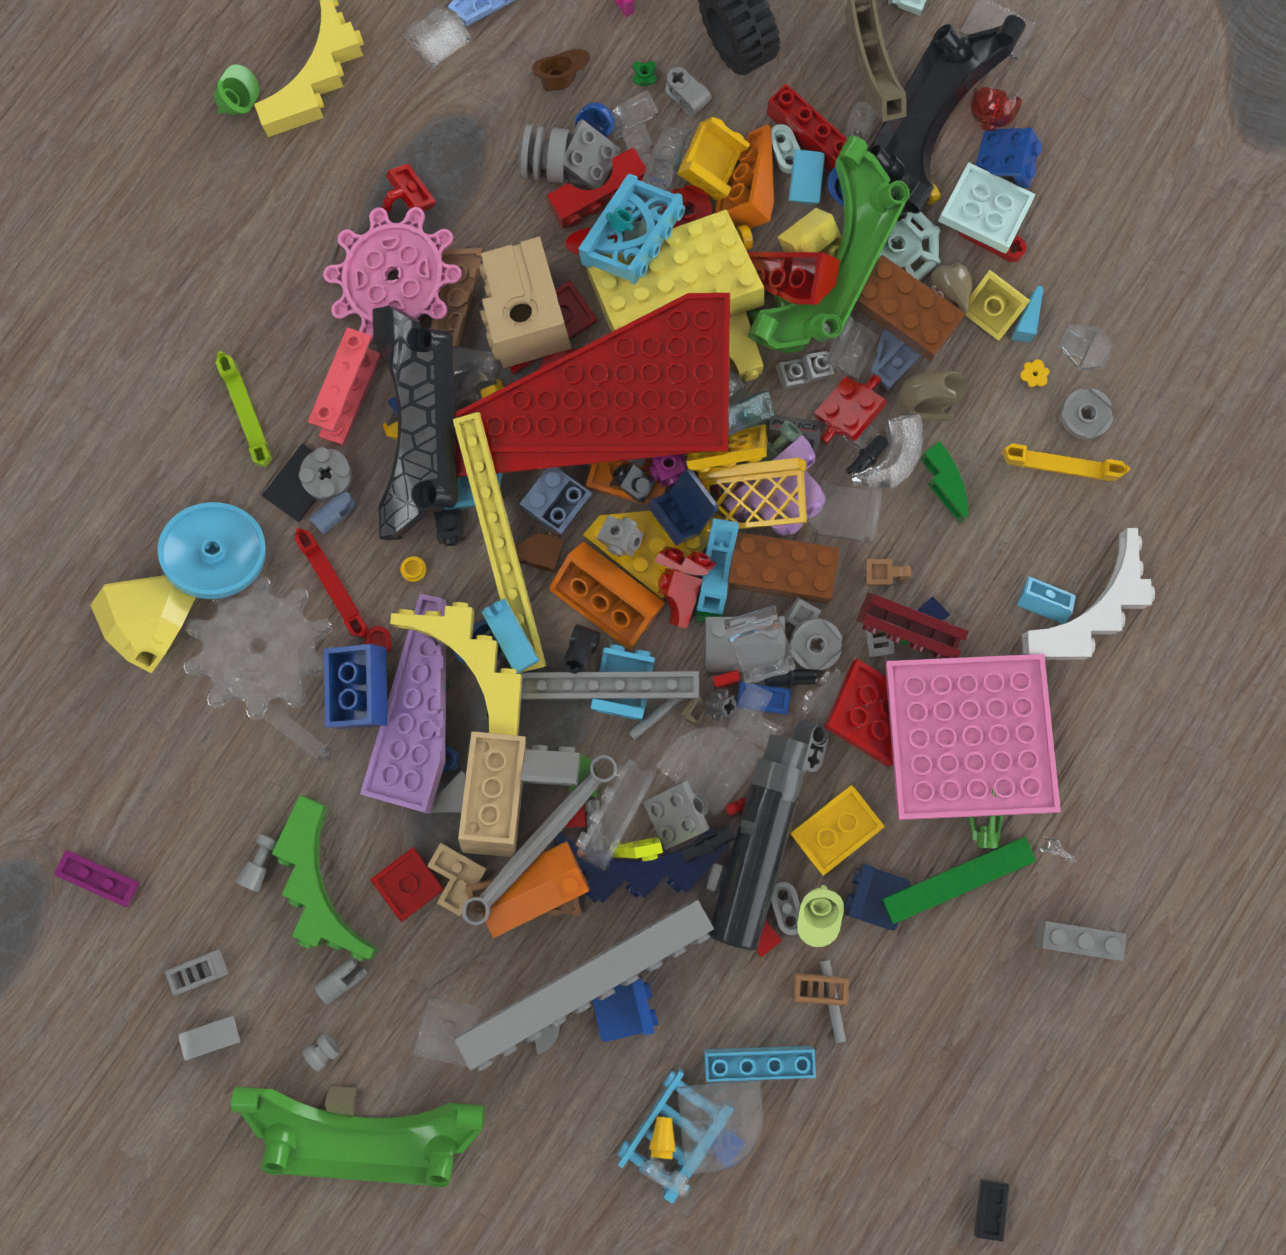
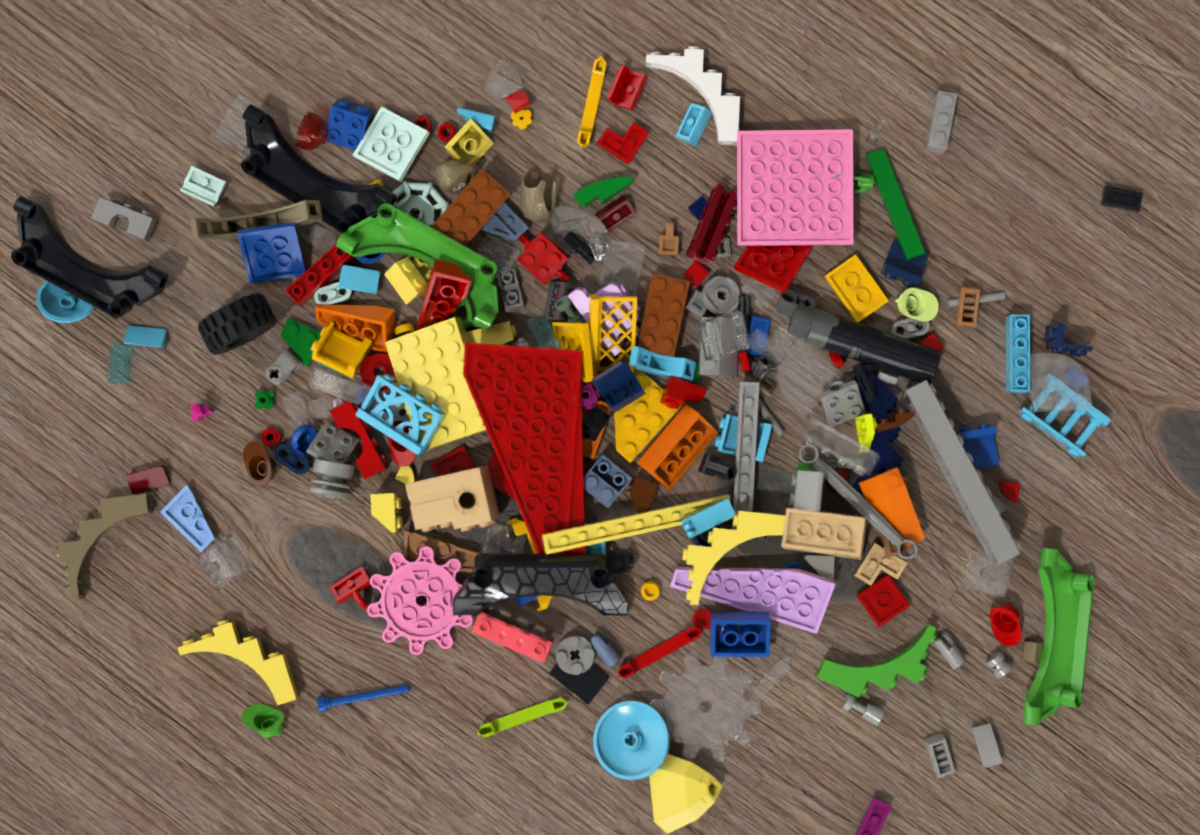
camera: 85 degrees left, 5 degrees up
light grey brick [597,515,644,557] -> none
teal plate [606,208,634,233] -> none
clear plate [639,1157,692,1197] -> none
yellow cone [648,1117,676,1159] -> none
red slope [655,546,716,575] -> none
light grey plate [1059,389,1113,441] -> none
none -> blue plate [237,222,307,283]
none -> red plate [261,428,281,447]
none -> dark blue plate [275,444,310,474]
none -> green wing [280,318,321,367]
none -> blue piece [317,685,410,713]
none -> light yellow slope [371,493,403,533]
none -> light yellow tile [395,465,415,484]
none -> red plate [437,123,456,142]
none -> red tile [505,88,531,114]
none -> dark red slope [592,195,636,234]
none -> red plate [597,122,649,165]
none -> red bracket [607,65,648,111]
none -> red tile [683,260,710,287]
none -> reddish brown slope [875,408,915,433]
none -> red piece [989,602,1022,646]
none -> red tile [999,481,1020,503]
none -> dark blue bracket [1044,323,1093,357]

